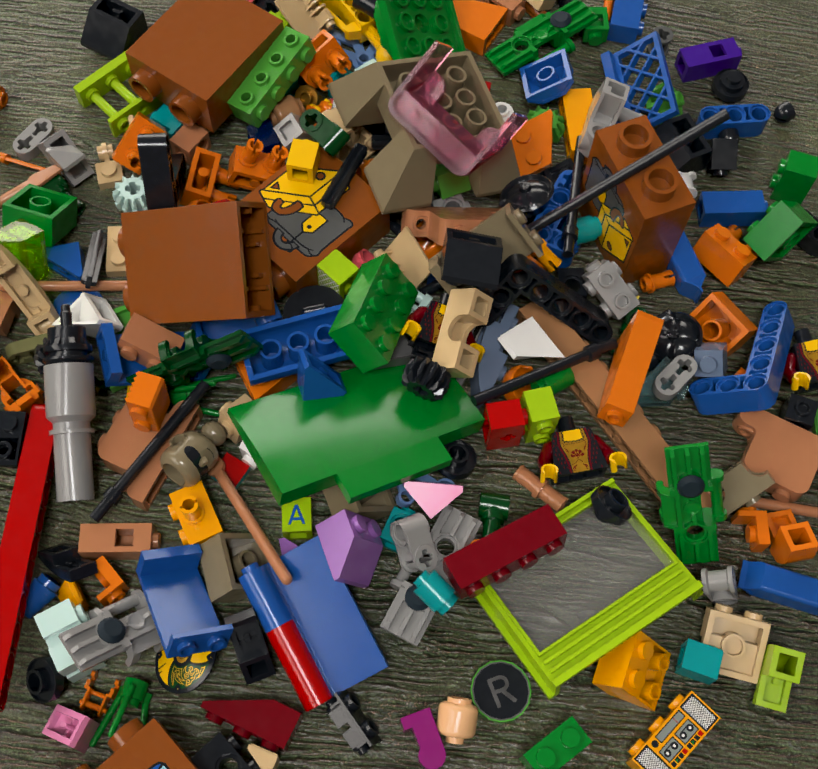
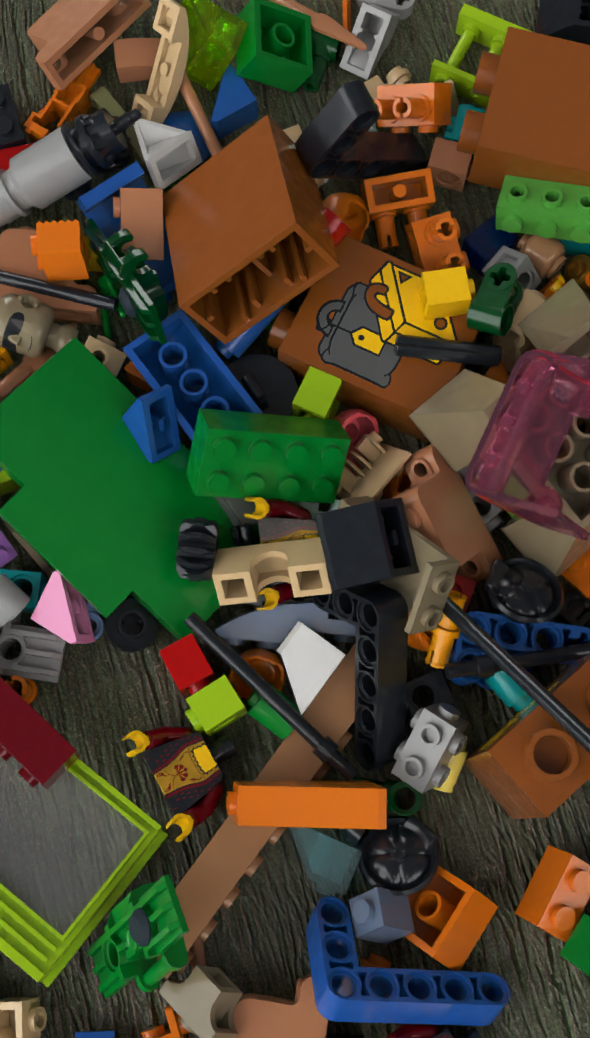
camera: 75 degrees right, 10 degrees up
light grey slope [45,145,86,172] -> none
axle [81,229,107,289] -> none
dark green pin [478,491,510,538] -> none
nougat pin [512,465,569,513] -> none
black plate [591,485,632,526] -> none
orange pin [639,270,675,294] -> none
light grey beam [652,354,698,401] -> none
blue piece [666,231,706,304] -> none
light grey piece [701,566,738,605] -> none

